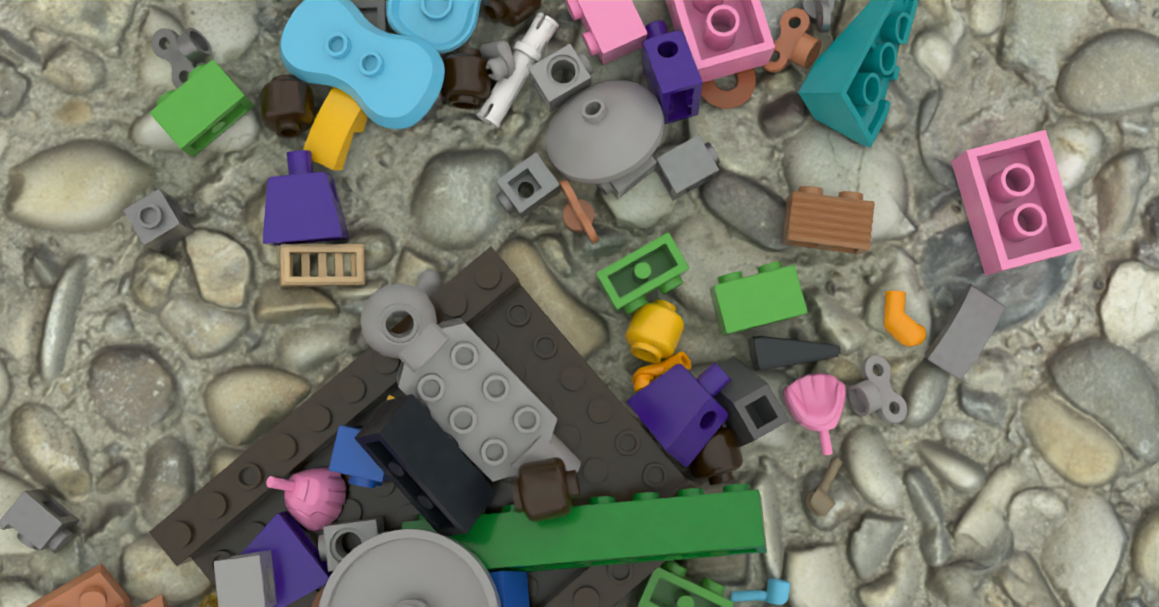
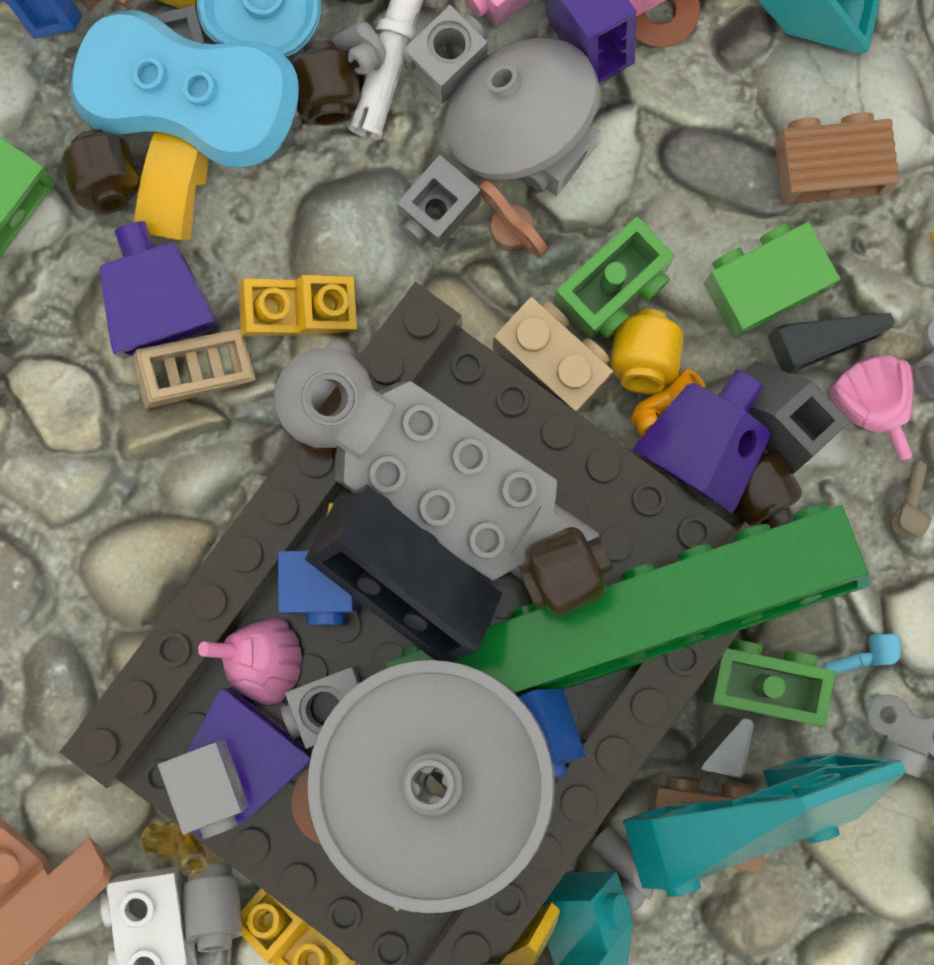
camera: 10 degrees left, 0 degrees up
flat silver brick [655,135,720,201] -> none
none -> yellow slope [238,275,357,336]
none -> tan brick [492,297,613,413]

